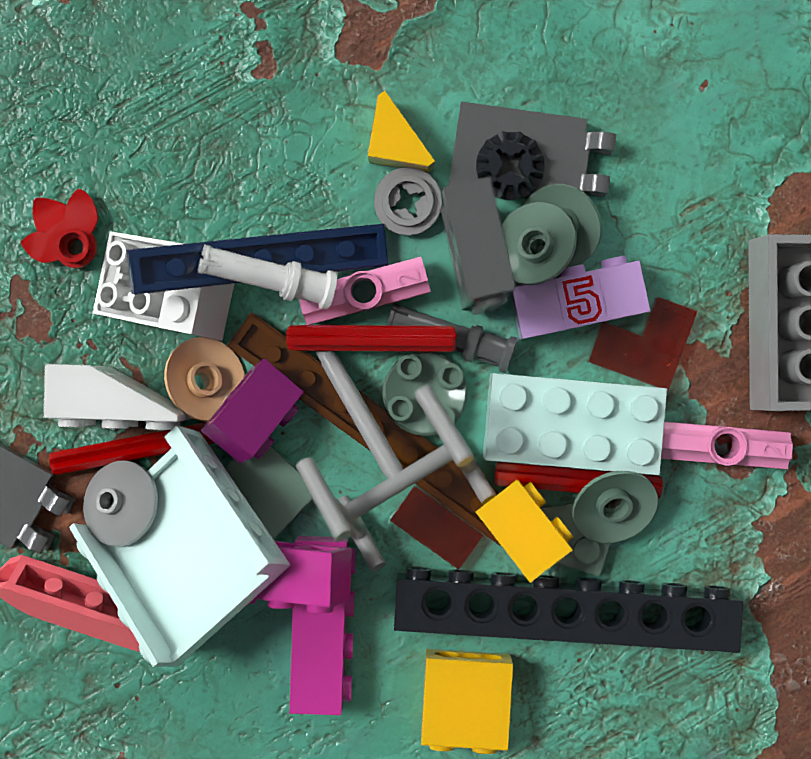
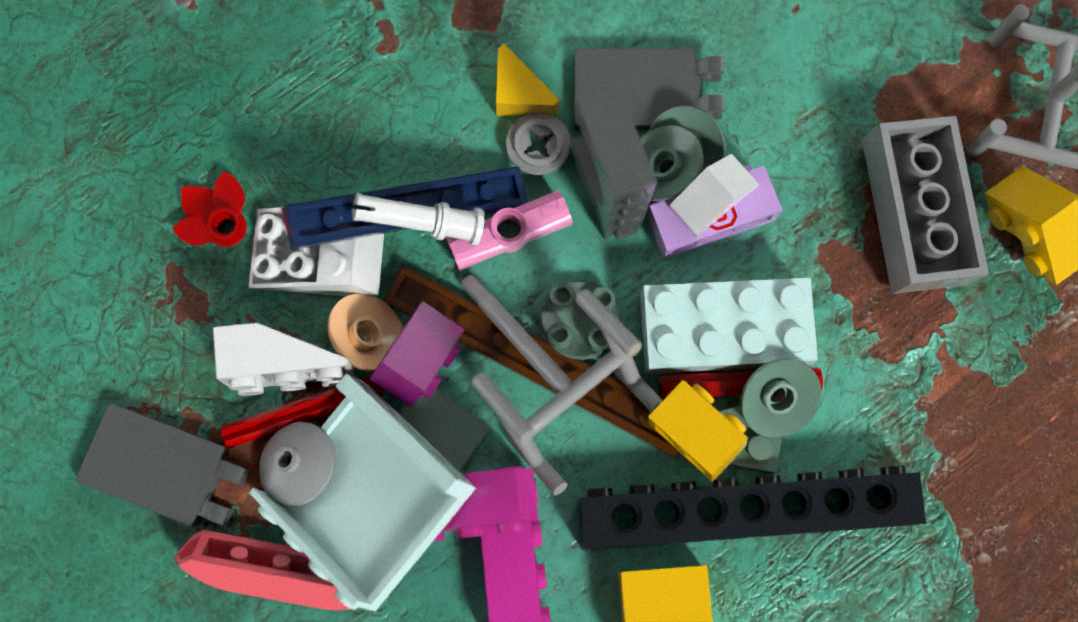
camera: 10 degrees left, 10 degrees down
red axle [286,325,457,352] -> none
dark grey pin [387,303,517,374] -> none
clear red tile [390,485,483,570] -> none
black gear [476,131,545,200] -> none
clear red tile [587,297,698,391] -> none
bright pink piece [661,422,793,469] -> none
none -> white slope [669,154,759,237]

